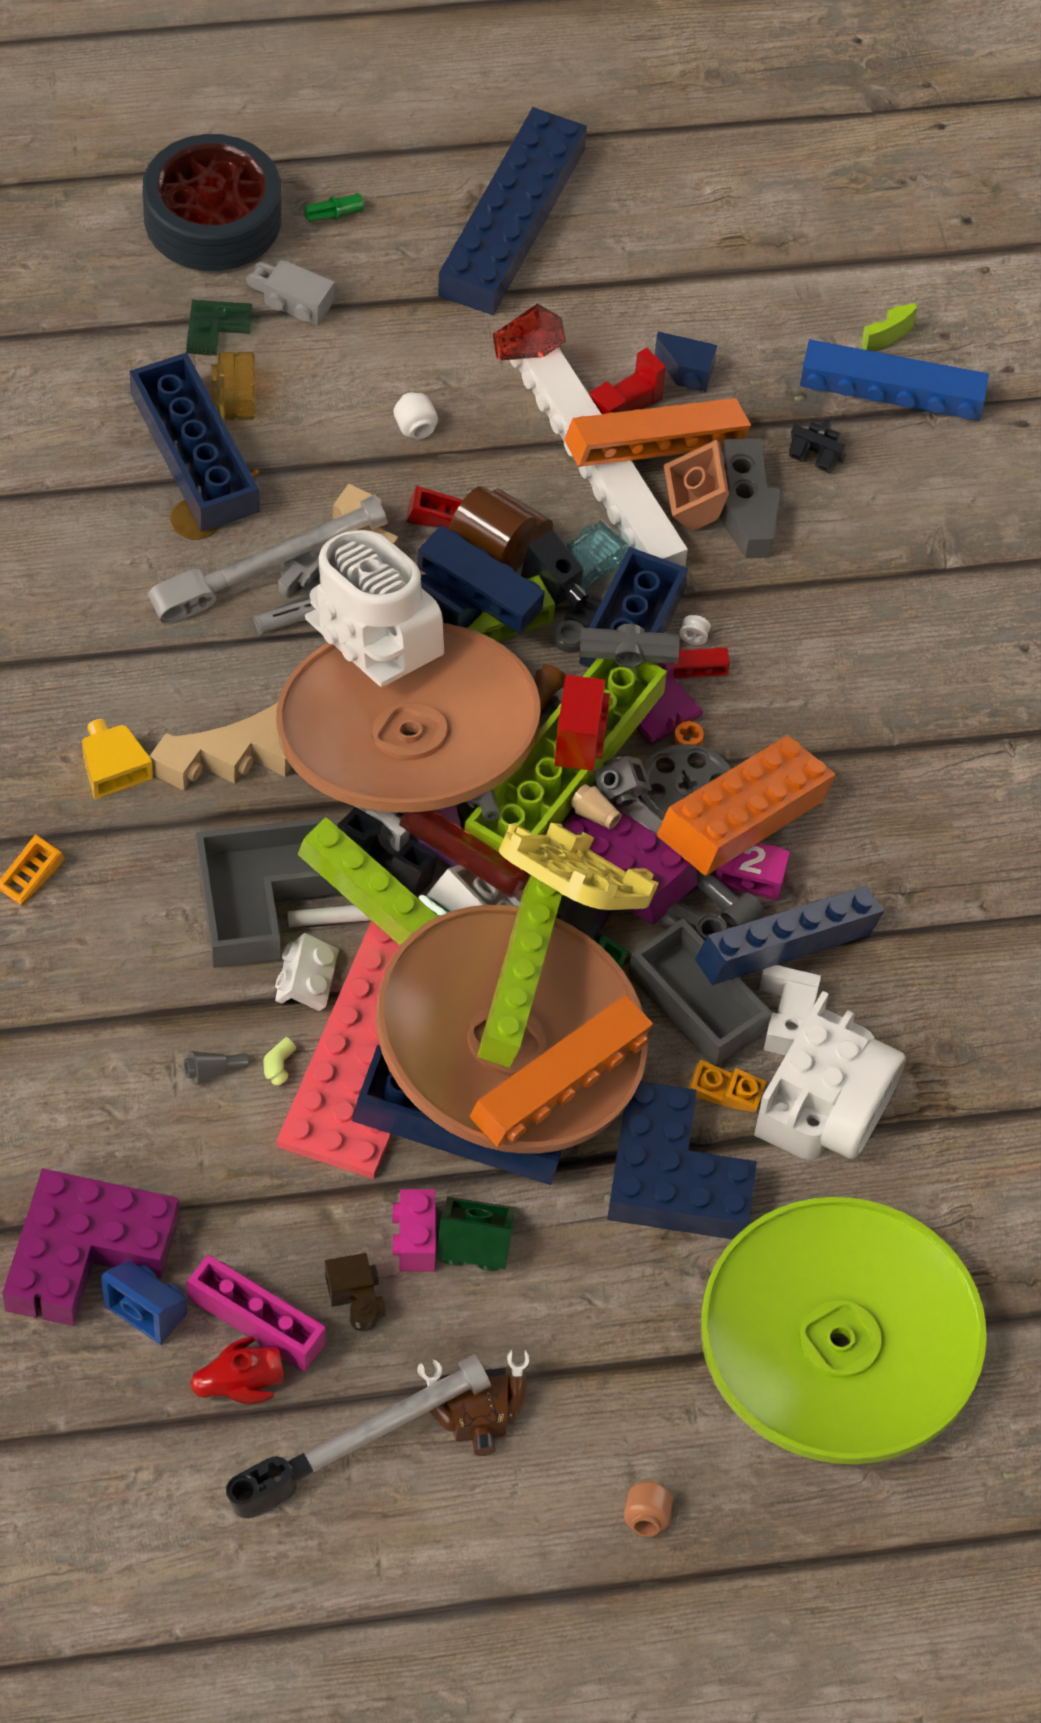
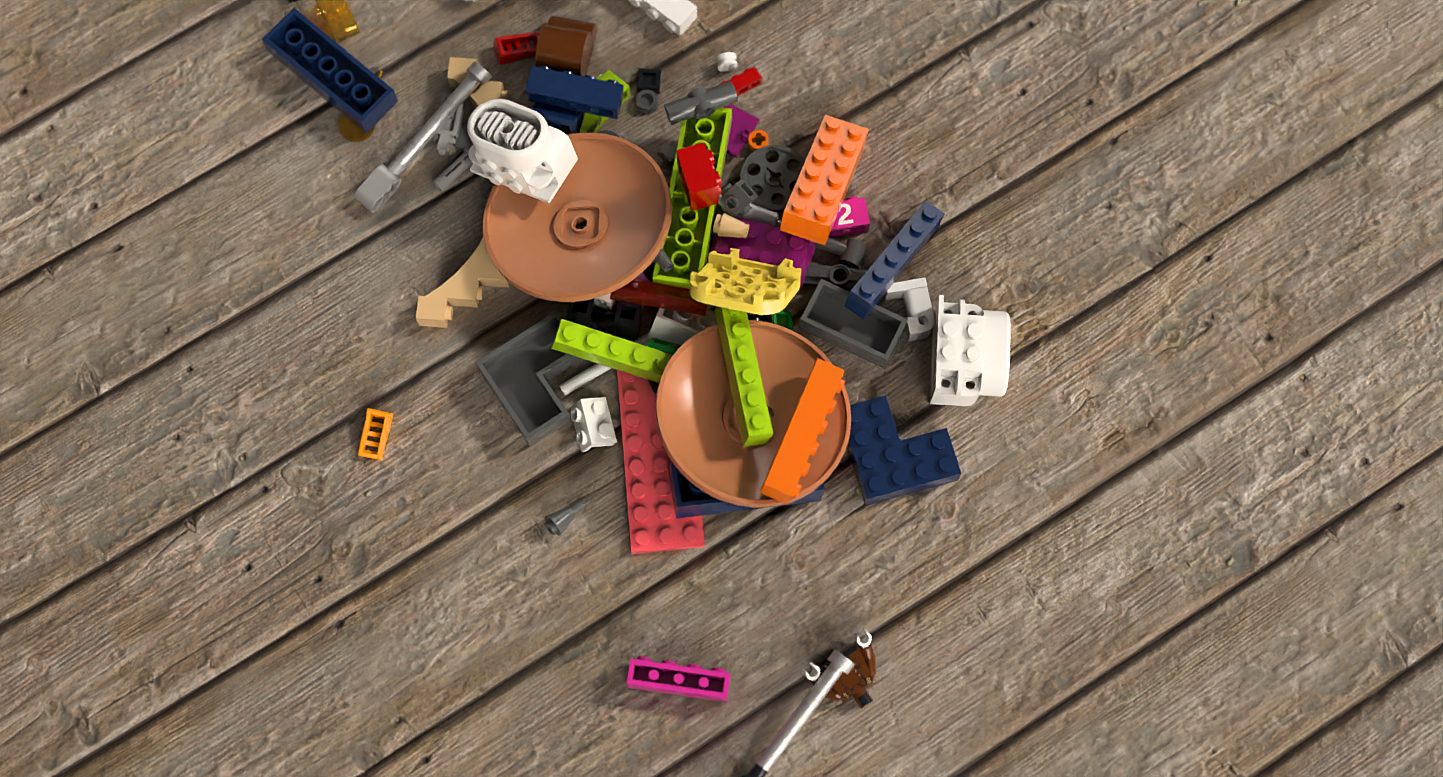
camera: 20 degrees left, 15 degrees up
magenta piece [2,1168,180,1326] -> none
yellow torso [82,719,153,800] -> none
blue slope [101,1260,187,1345] -> none
red animal [190,1337,284,1405] -> none
yellowish green arm [263,1037,296,1086] -> none
dark brown brick [325,1253,386,1331] -> none
dark pink brick [392,1189,436,1272] -> none
dark green slope [436,1197,516,1271] -> none
black torso [521,529,589,608] -> none
dark orange cone [534,664,565,714] -> none
clear light blue brick [564,520,628,589] -> none
dark blue brick [579,547,688,668] -> none
nougat head [623,1481,673,1537] -> none
light orange slope [688,1059,767,1112] -> none
lime dish [701,1197,987,1464] -> none

